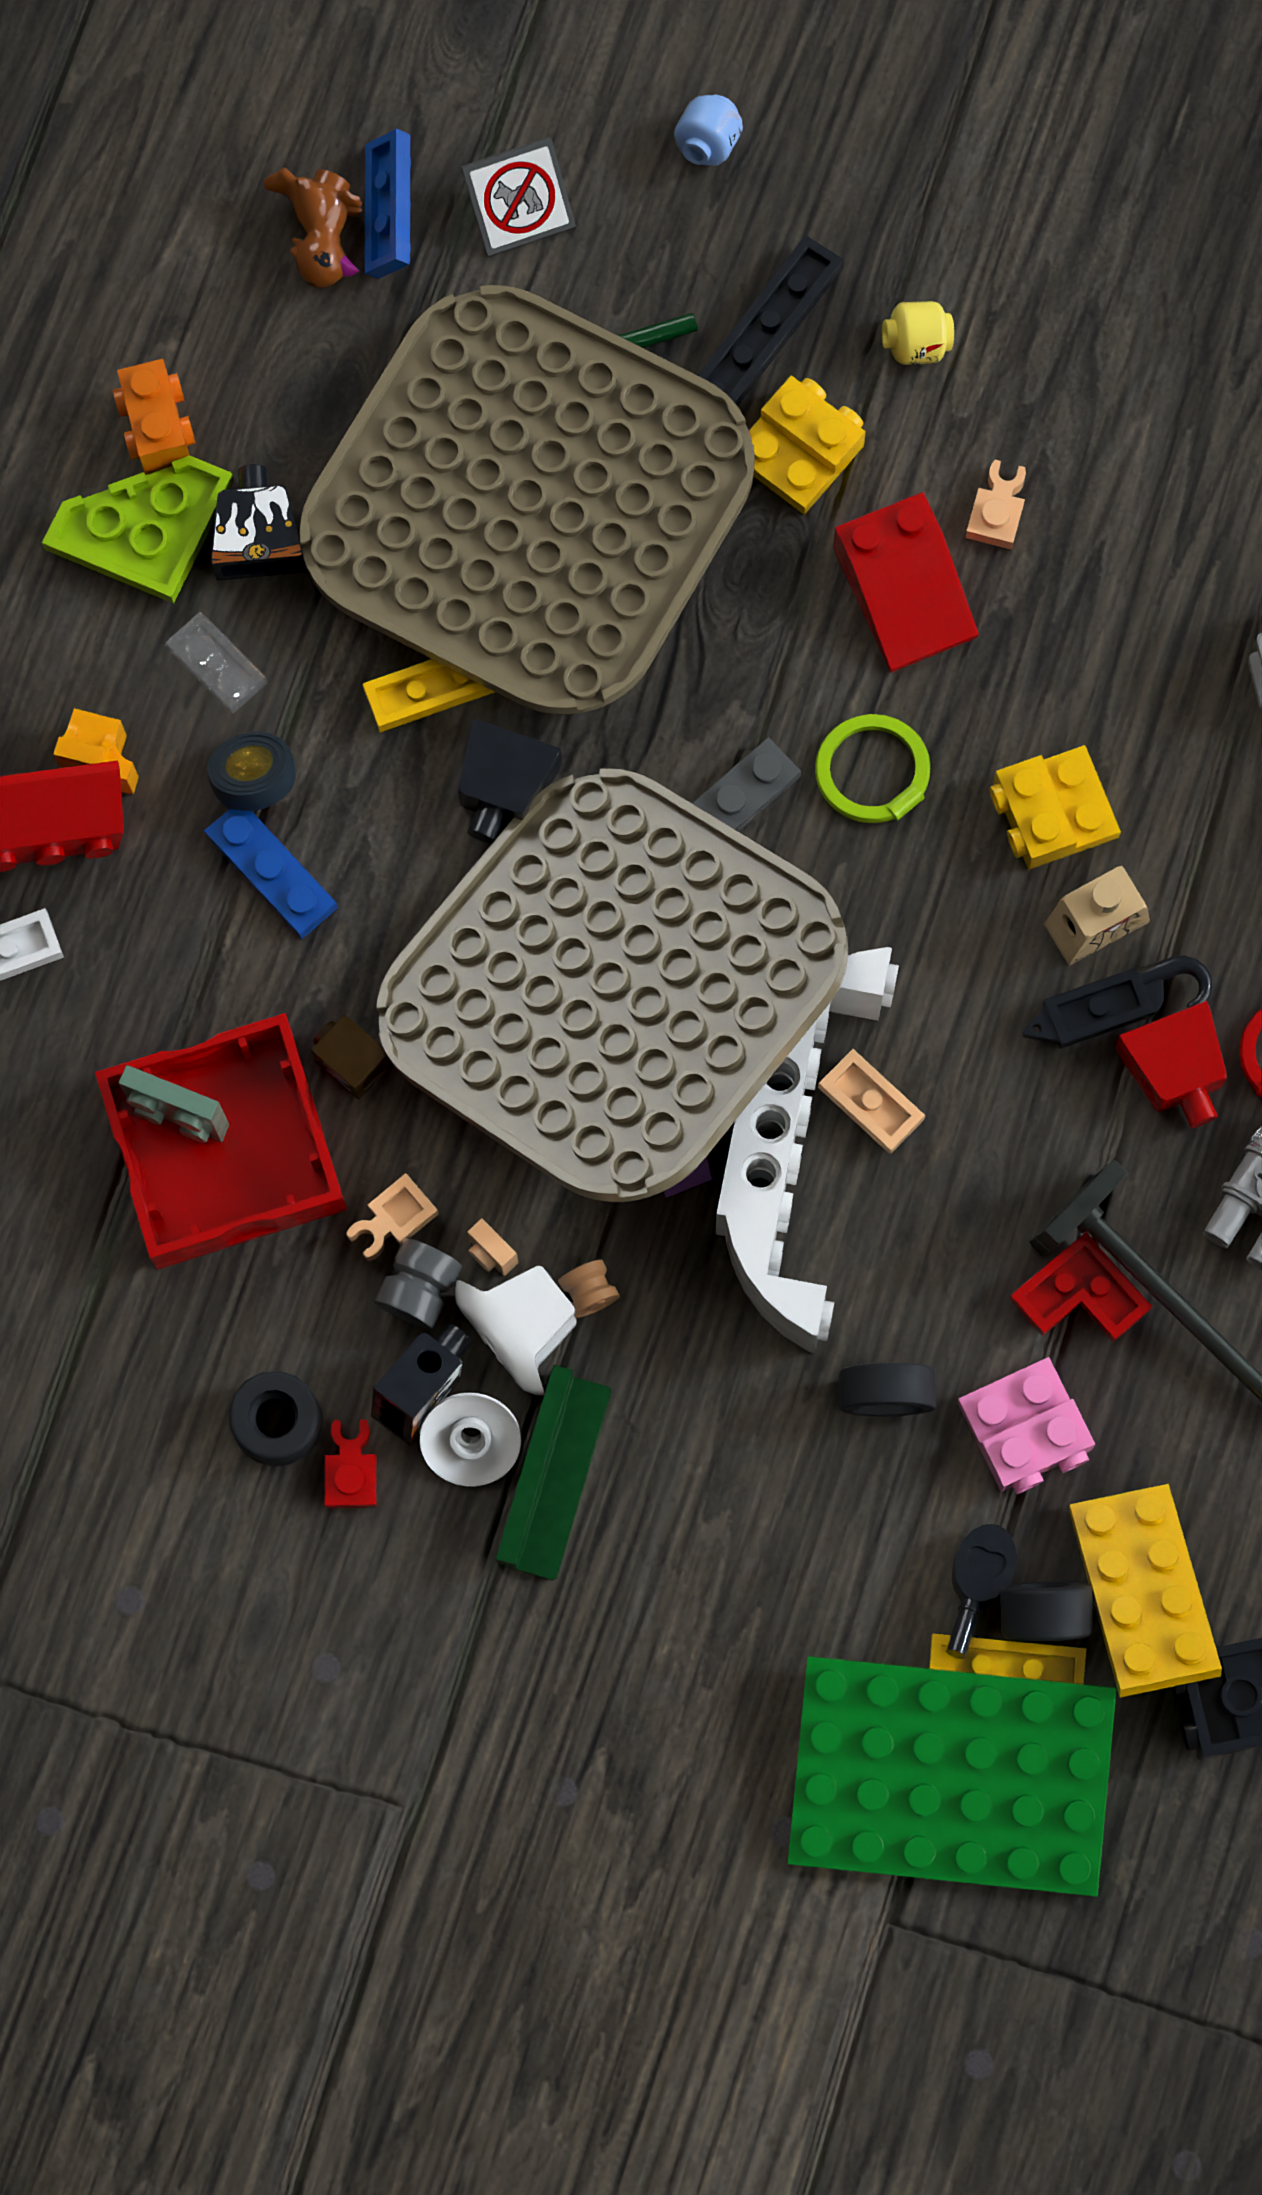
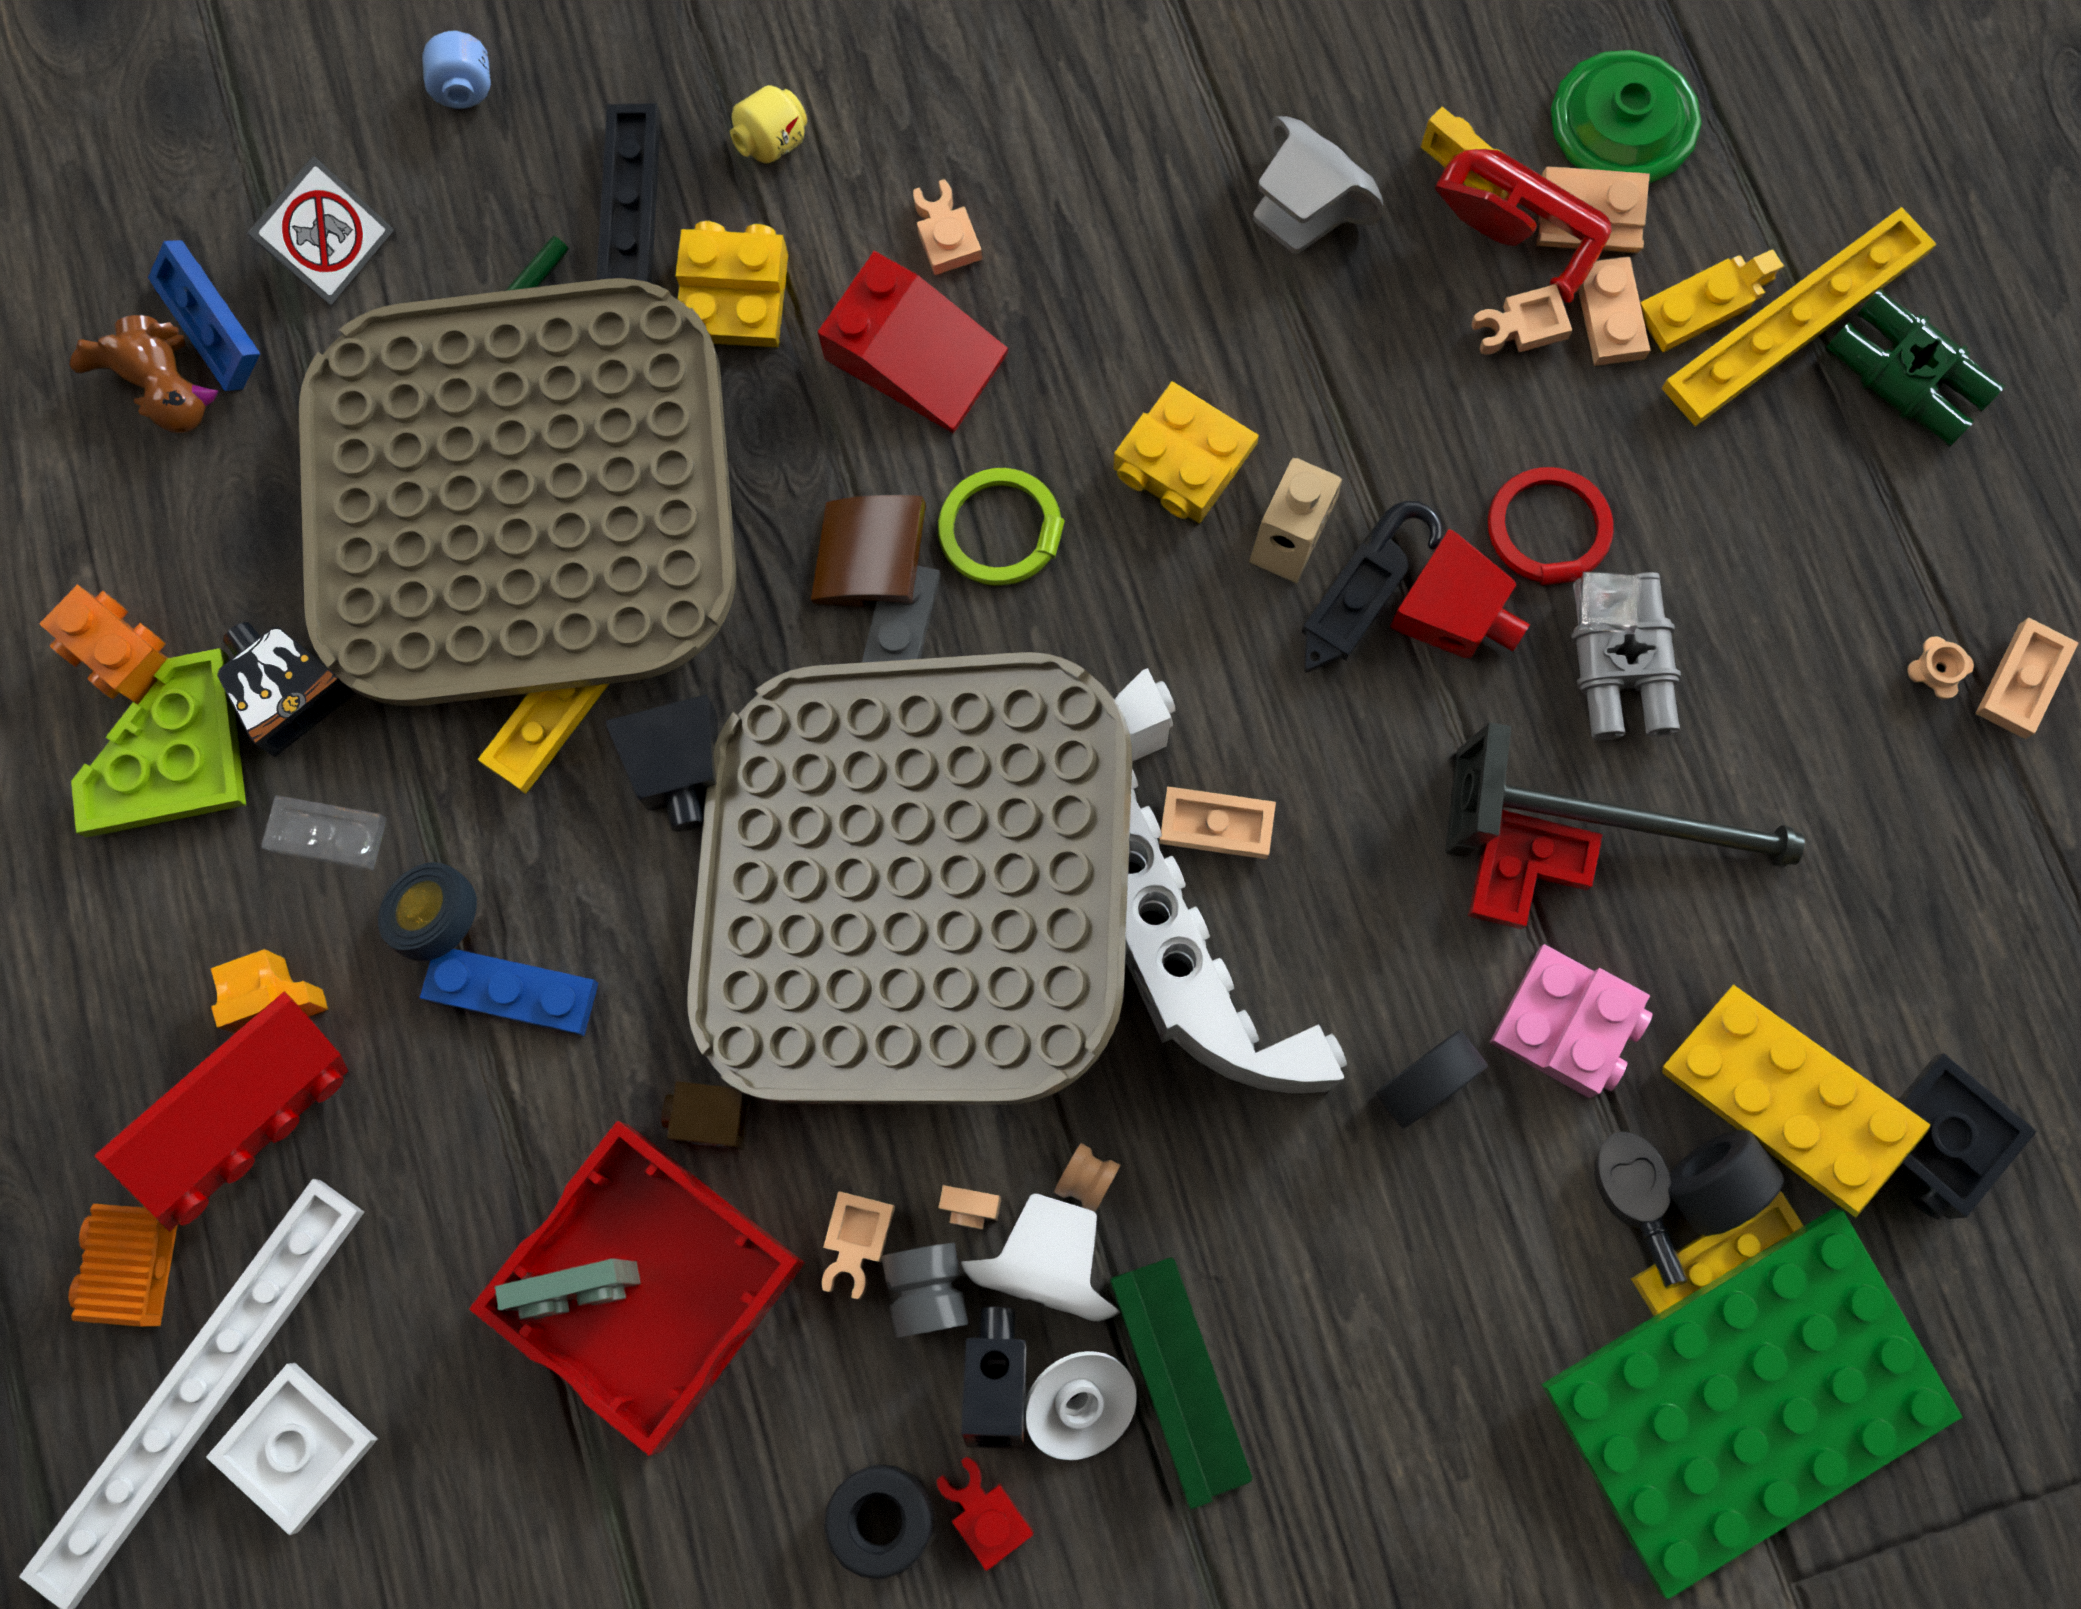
camera: 35 degrees left, 0 degrees up
none -> reddish brown slope [811,495,926,607]

